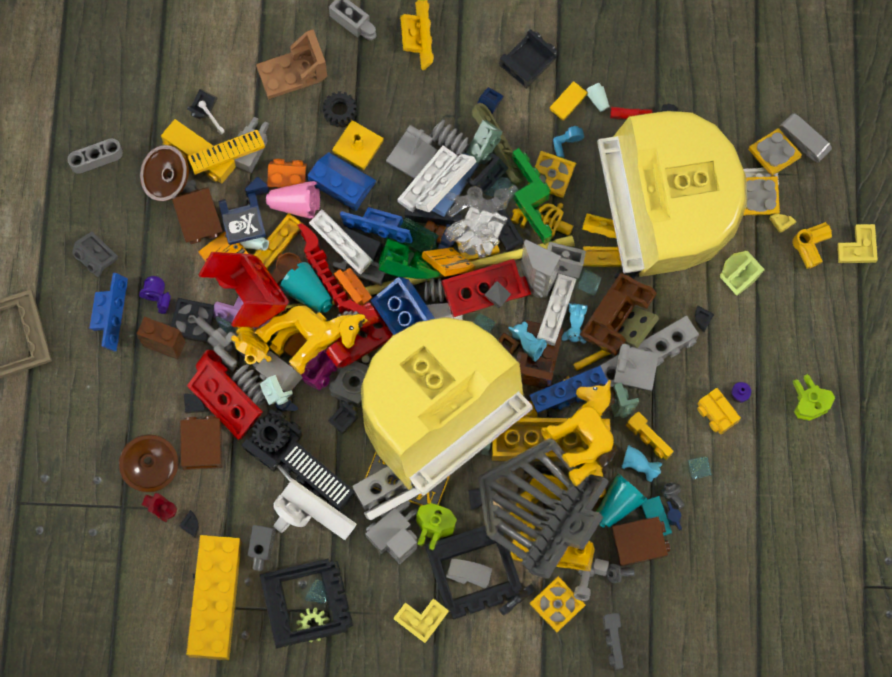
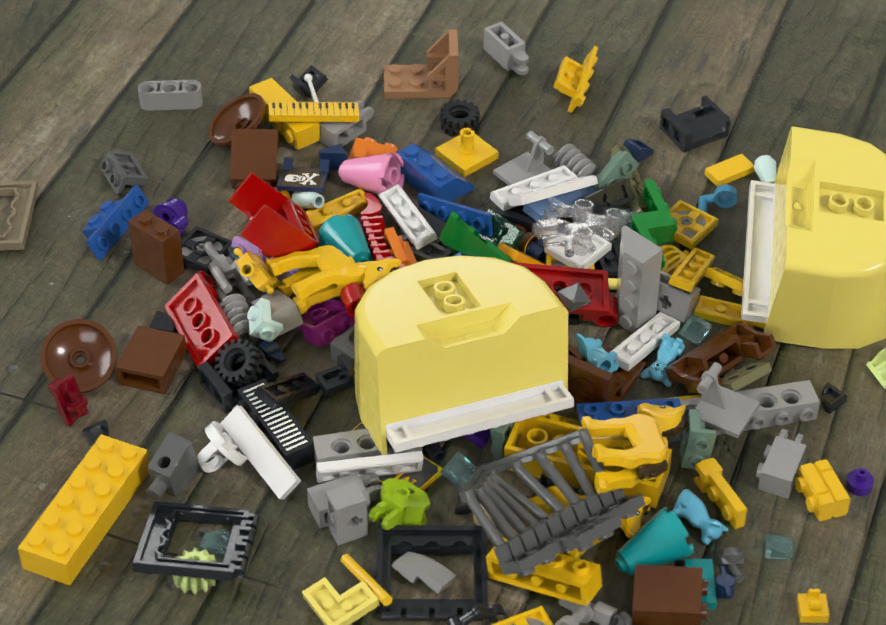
camera: 20 degrees right, 30 degrees down
none -> black tile [254,372,321,409]
none -> yellow bar [340,554,392,606]
none -> clear light blue bracket [440,451,485,490]
none -> yellow tile [668,247,716,293]
none -> light grey hinge [756,429,806,499]
none -> yellow tile [797,589,829,623]

